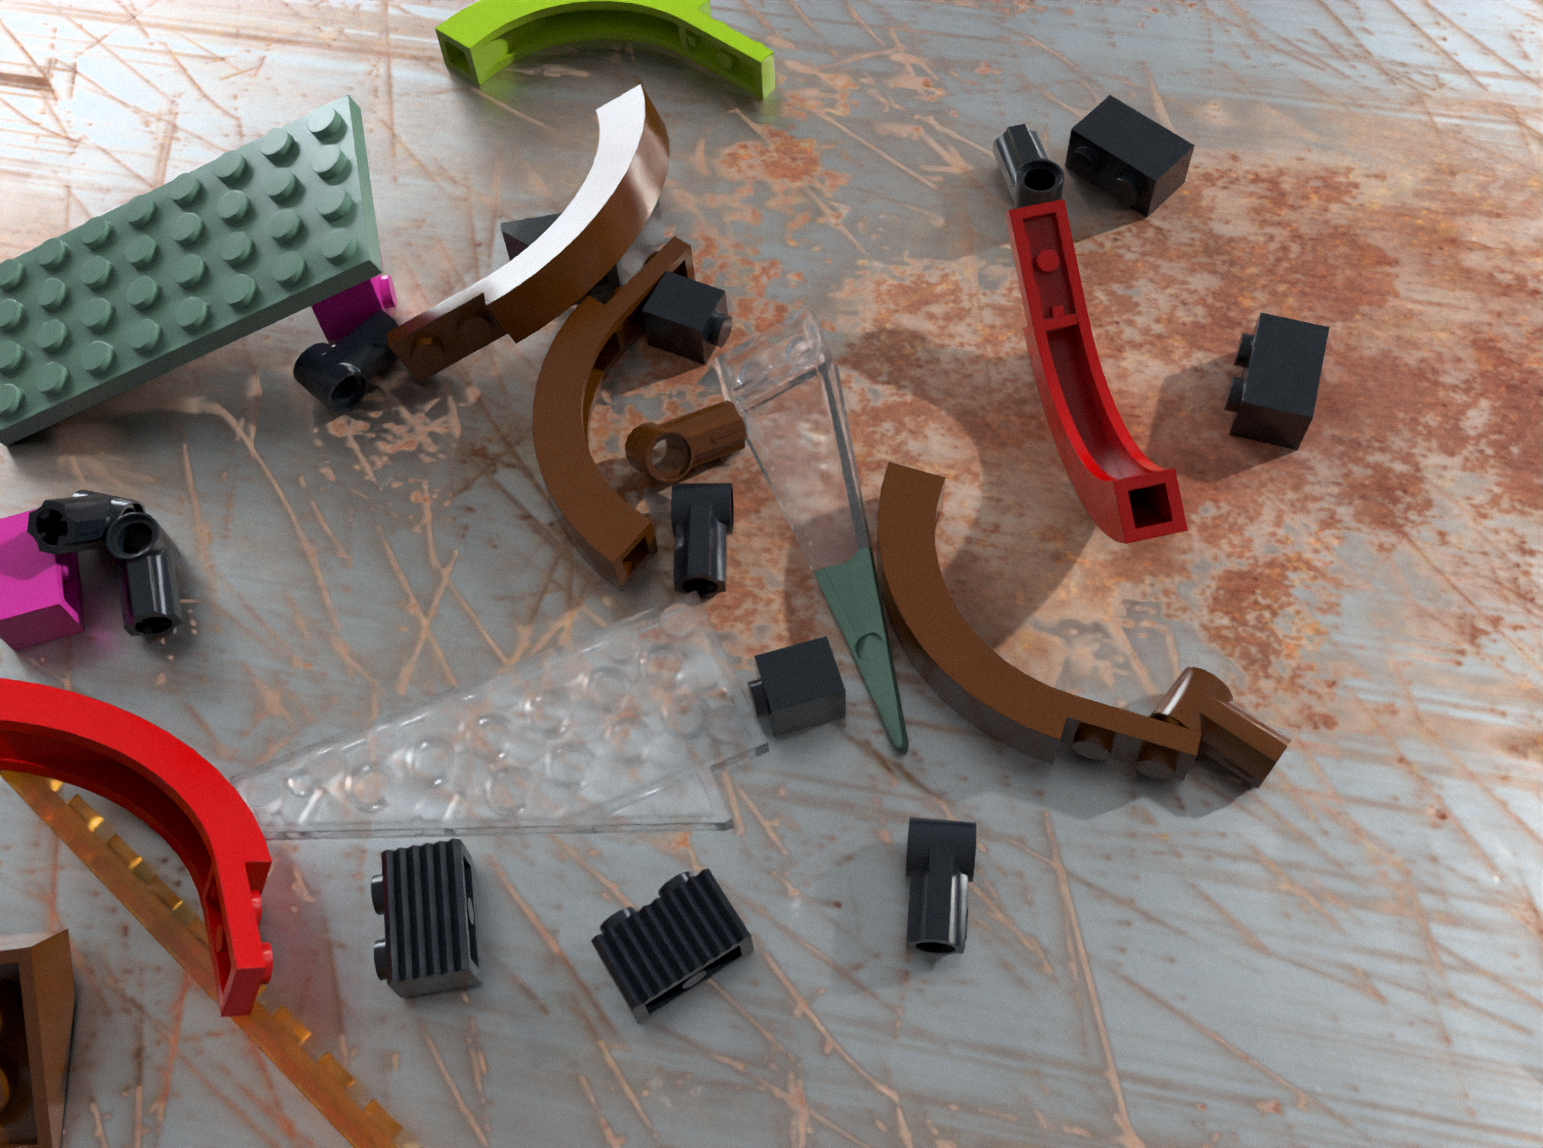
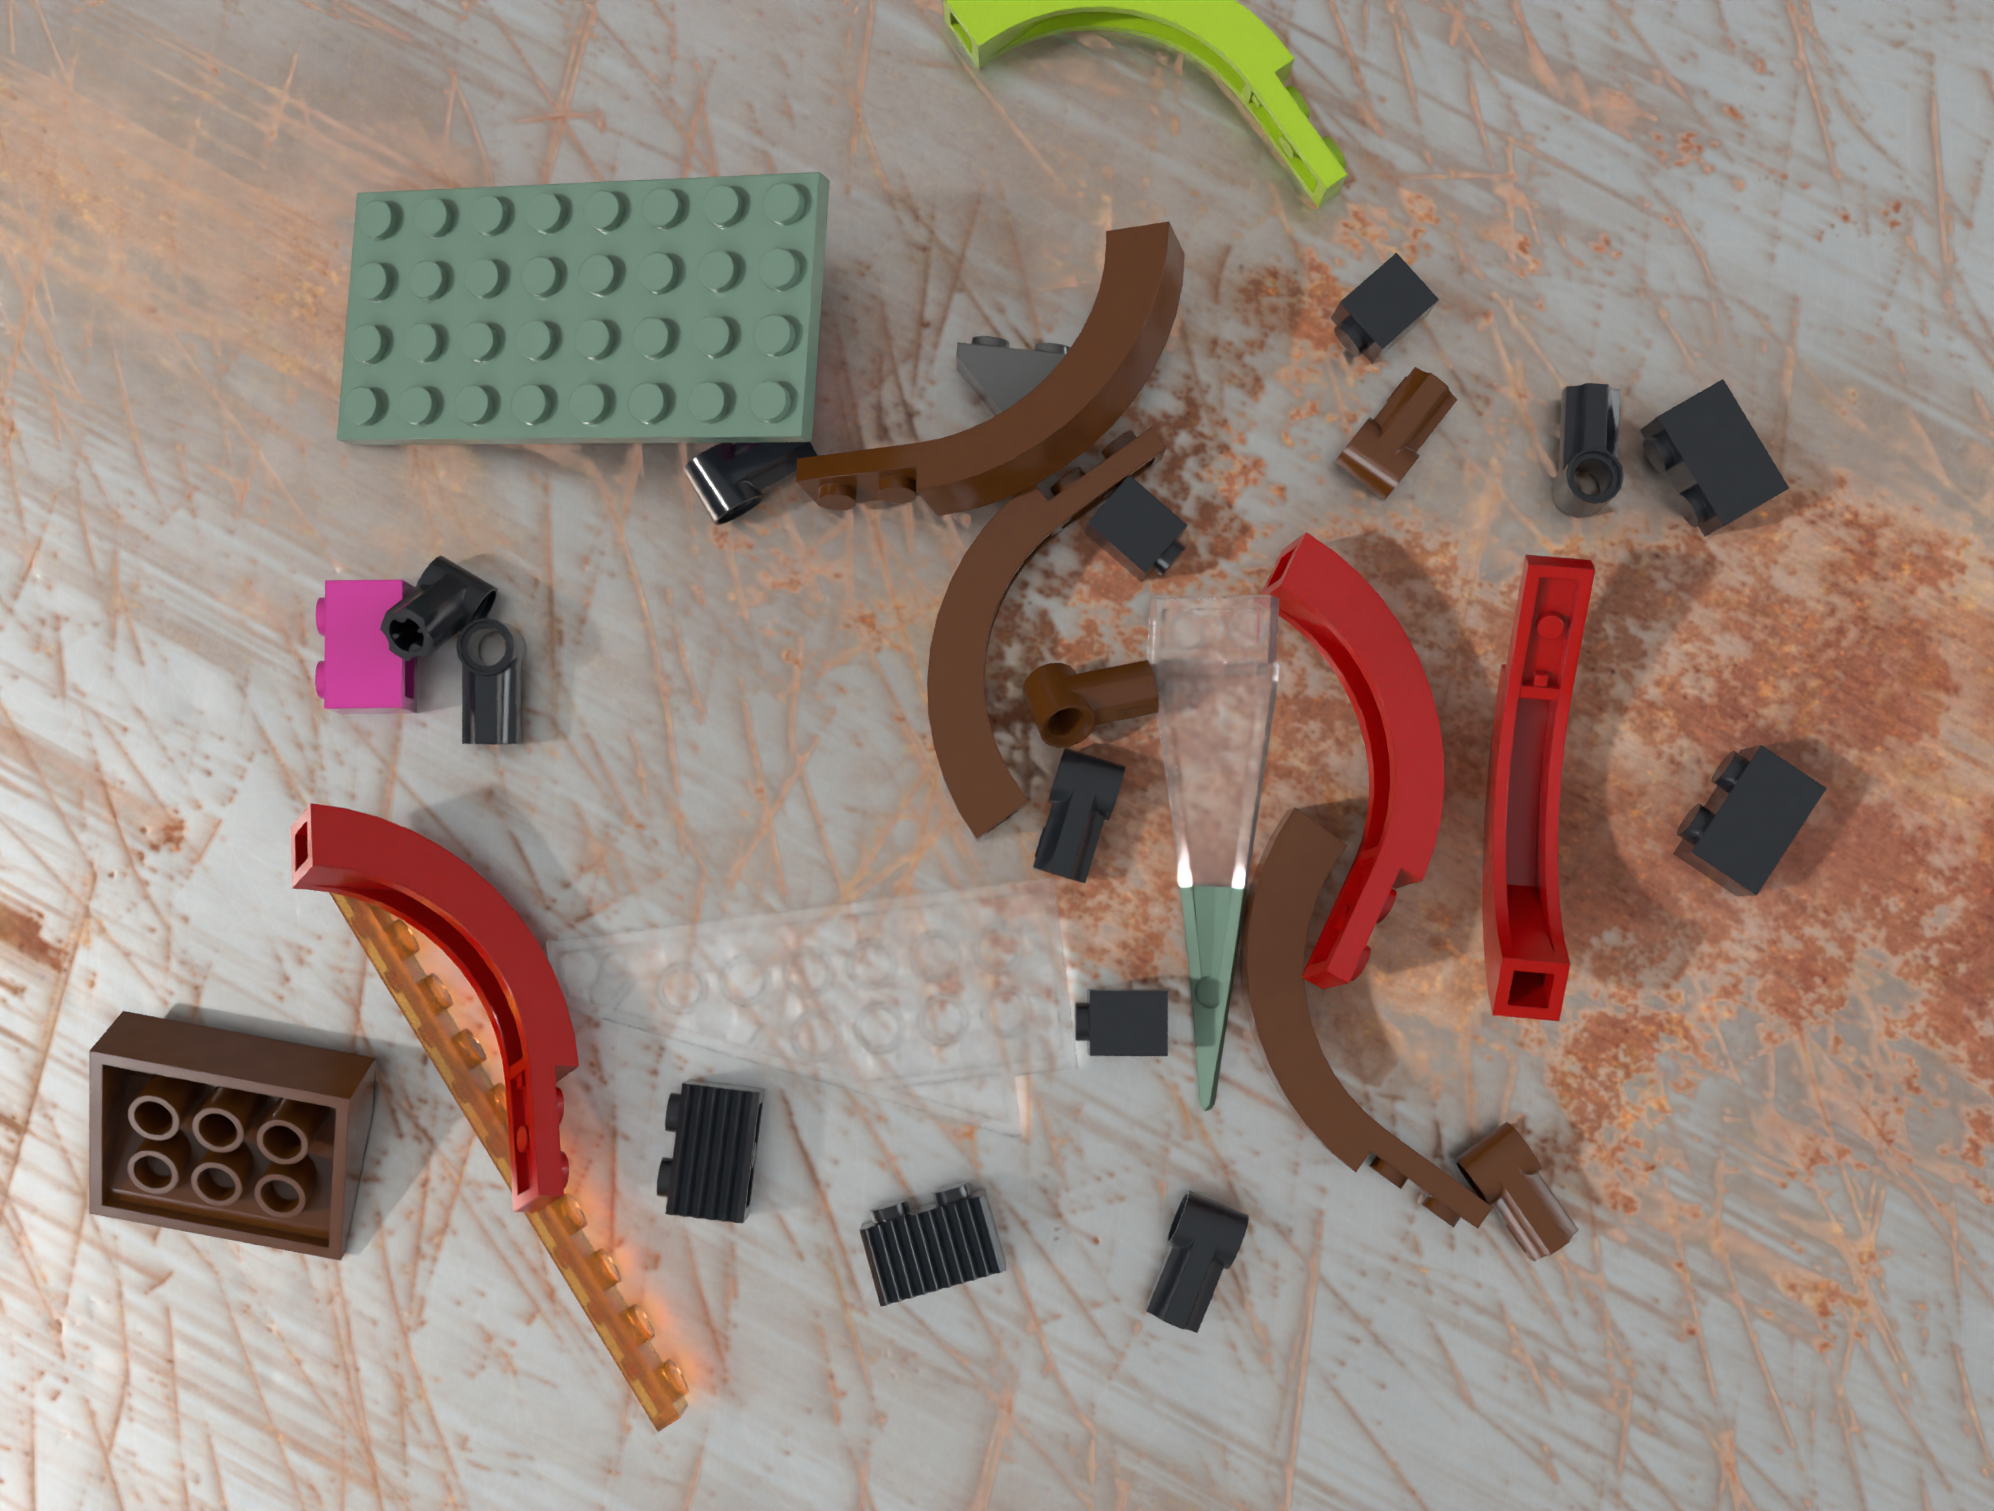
camera: 10 degrees right, 25 degrees up
none -> red arch [1257,532,1445,989]
none -> black brick [1331,253,1439,364]
none -> reddish brown piece [1335,367,1458,500]

